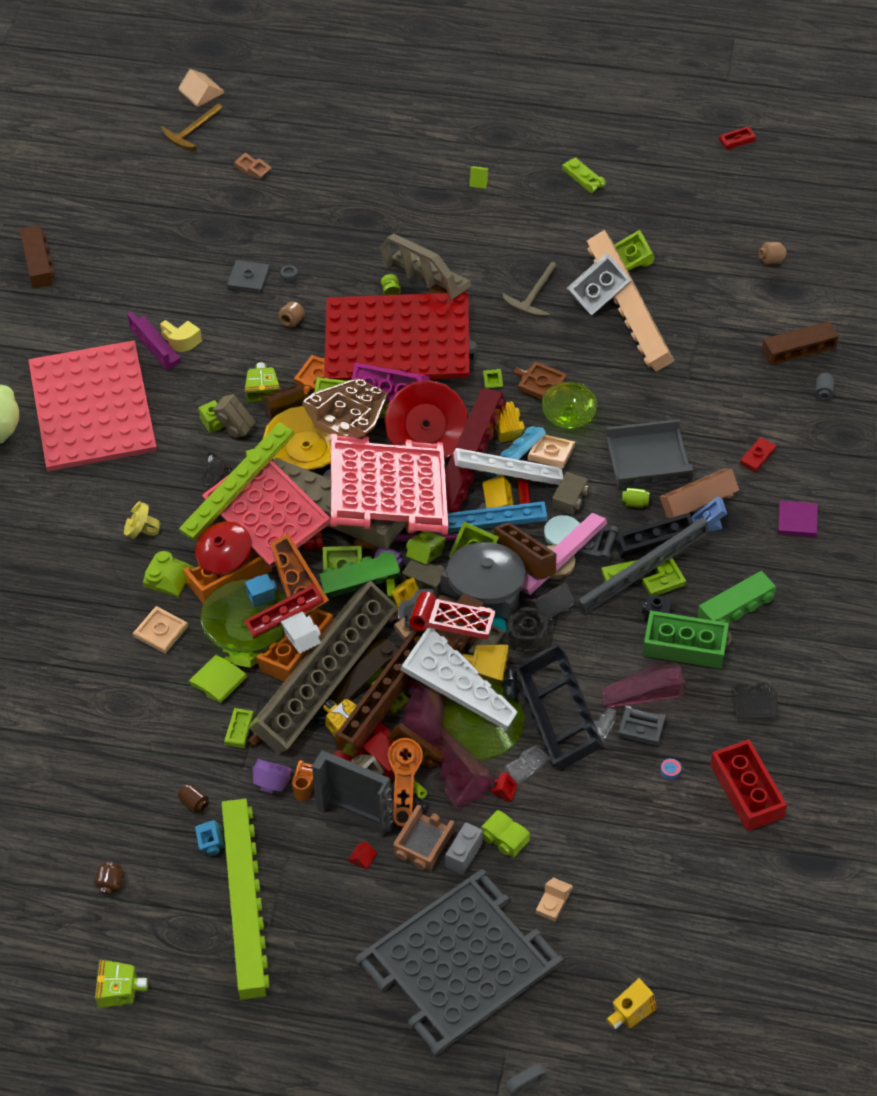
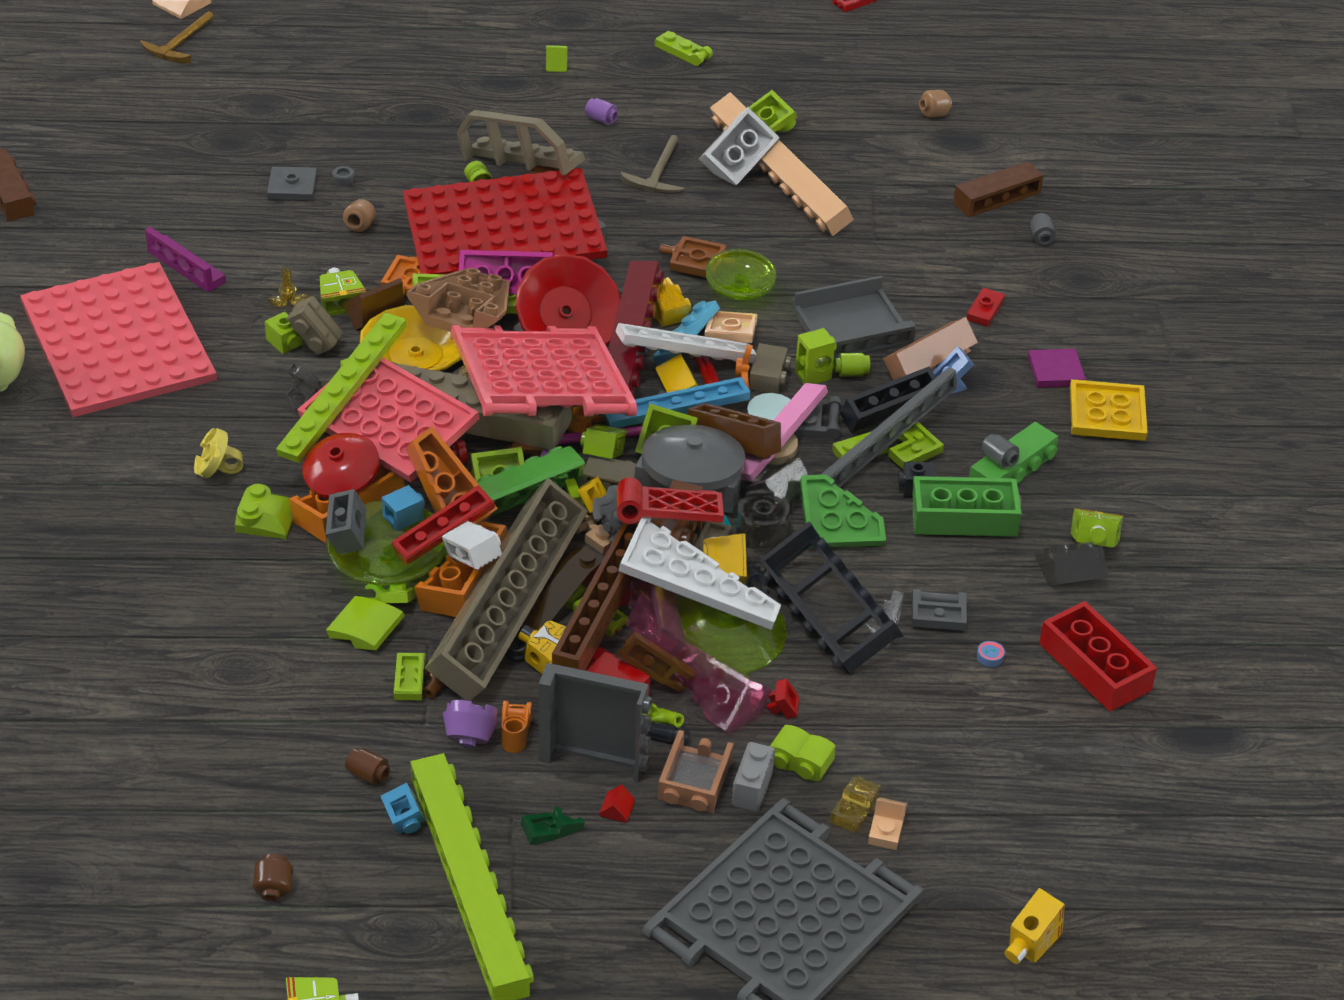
camera: 15 degrees left, 10 degrees down
light nougat plate [133,606,188,654] -> none
light yellow brick [160,320,202,352] -> none
nougat slope [234,153,272,179] -> none
orange beam [388,738,423,827] -> none
lime slope [482,369,503,389] -> none
clear slope [503,745,549,784] -> none
clear pink wedge [601,662,685,708] -> none
none -> clear yellow plant [268,267,309,306]
none -> dark grey brick [326,489,367,555]
none -> dark green slope [520,806,585,845]
none -> medium lavender brick [585,98,618,125]
none -> orange animal [735,345,753,391]
none -> lime brick [795,328,836,384]
none -> bright green plate [800,475,886,548]
none -> clear yellow slope [829,775,881,832]
none -> dark grey brick [982,434,1020,469]
none -> yellow plate [1070,379,1148,441]
none -> lime torso [1070,508,1124,547]

